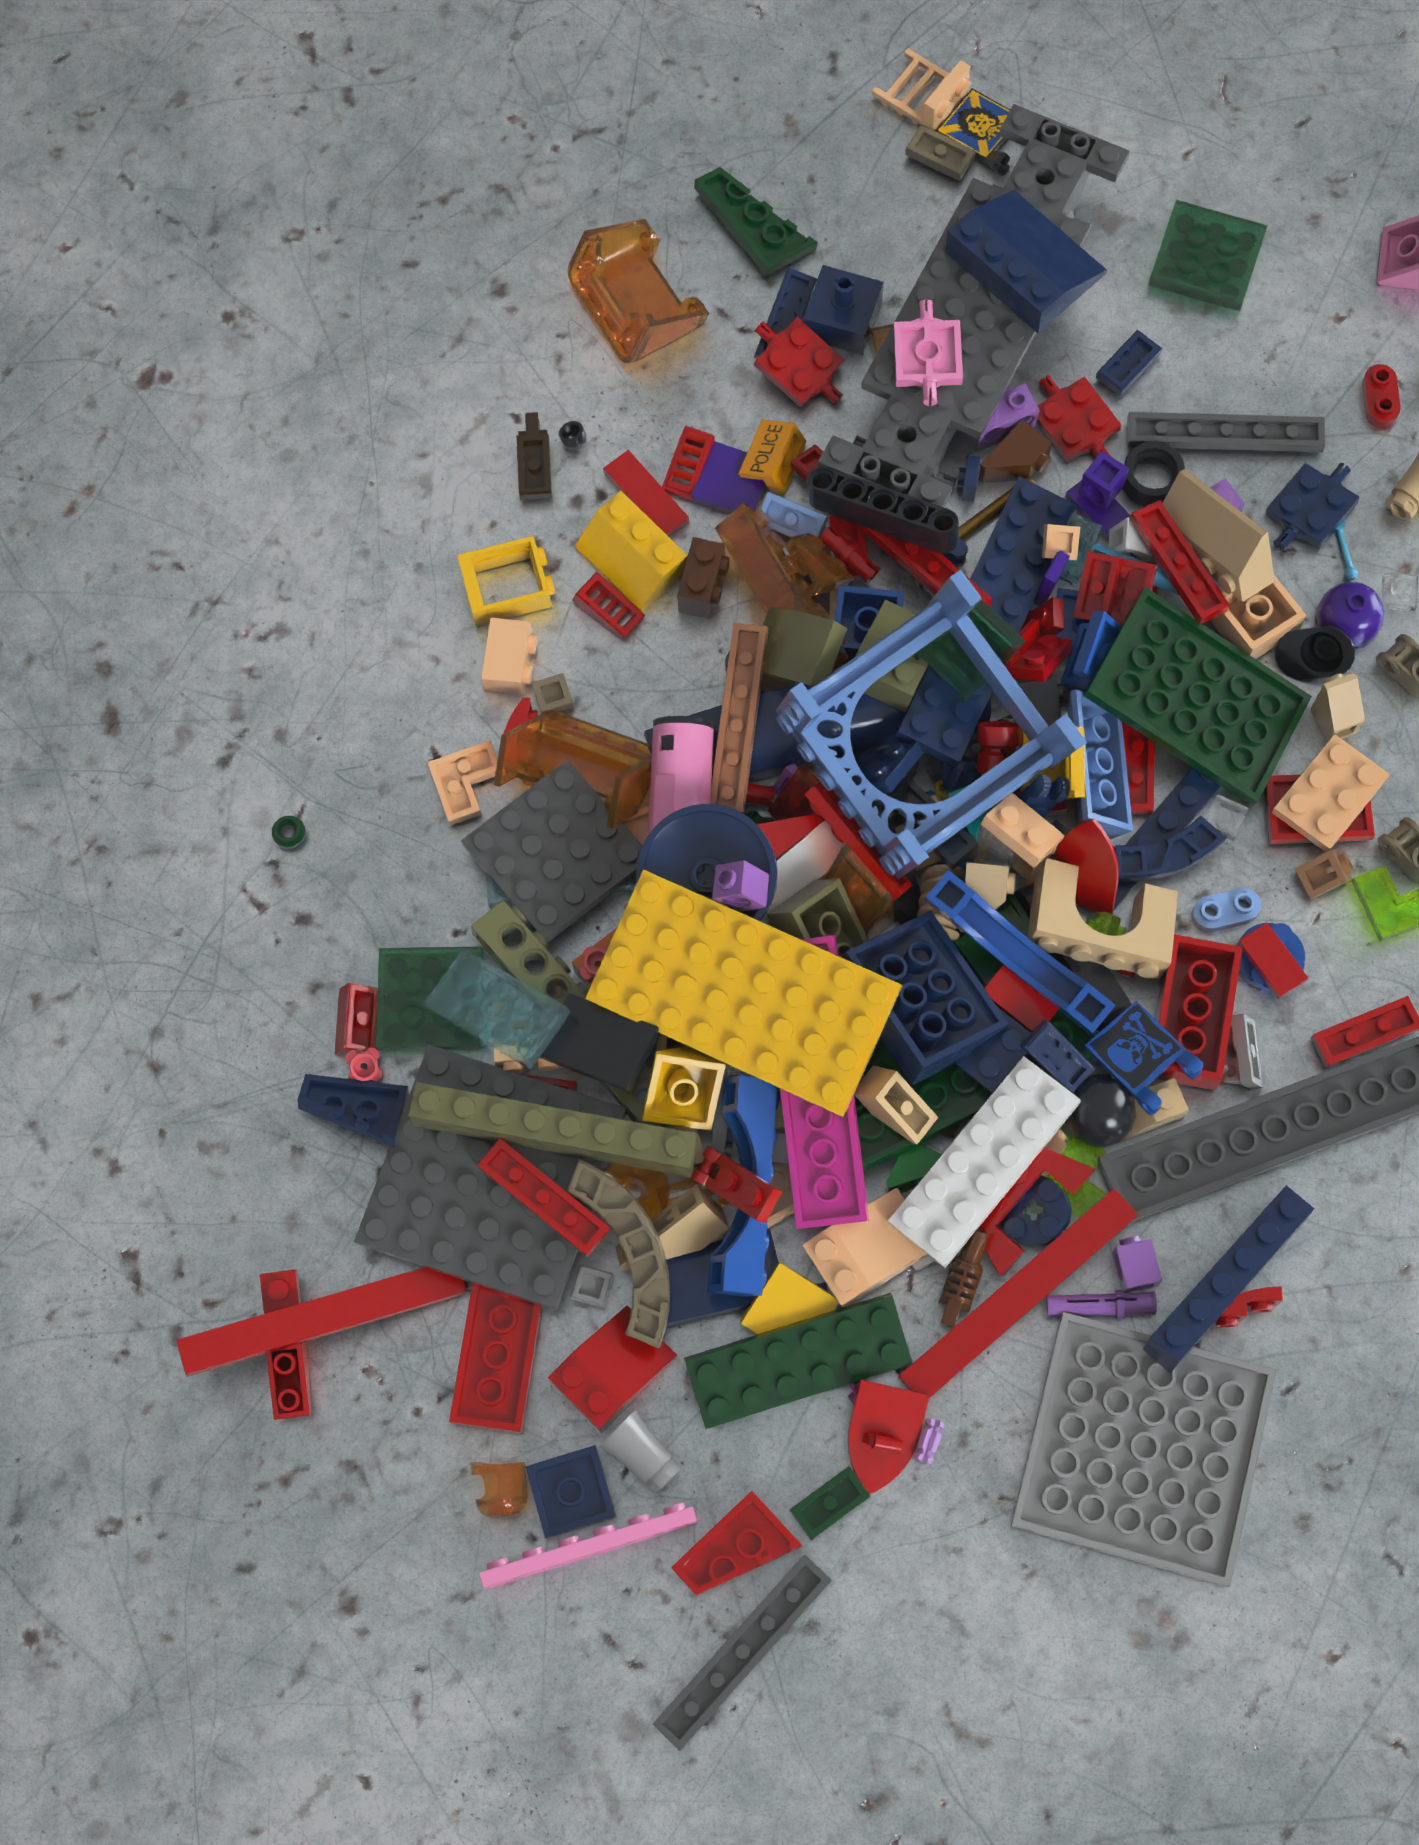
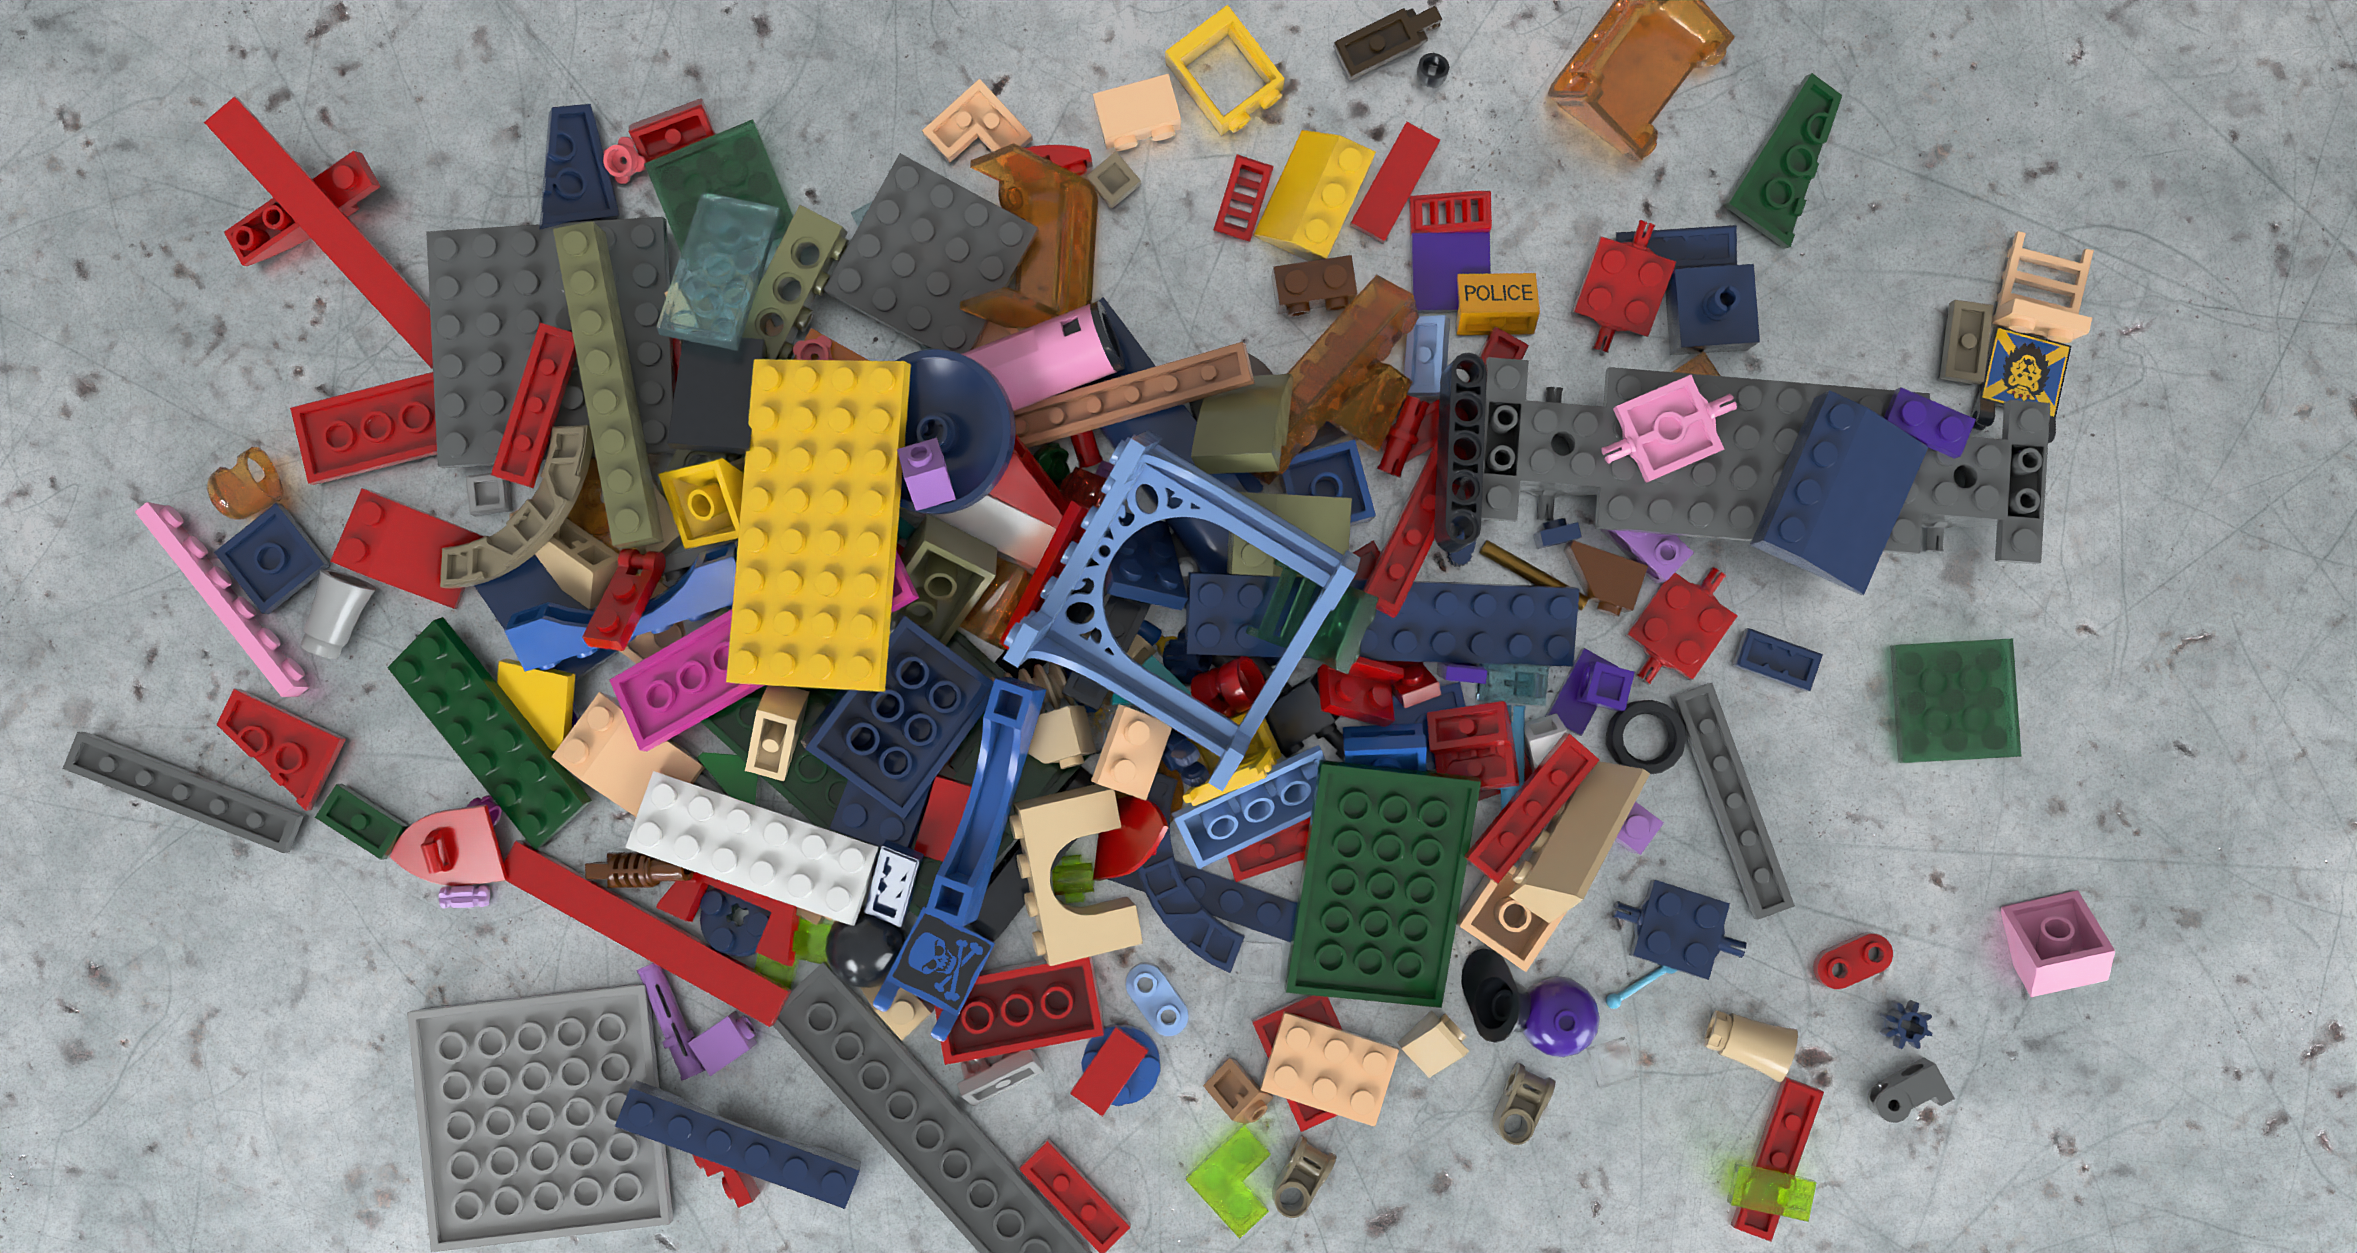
camera: 60 degrees right, 15 degrees up
light nougat plate [1042,524,1080,560] -> none
none -> dark purple plate [1884,387,1976,459]

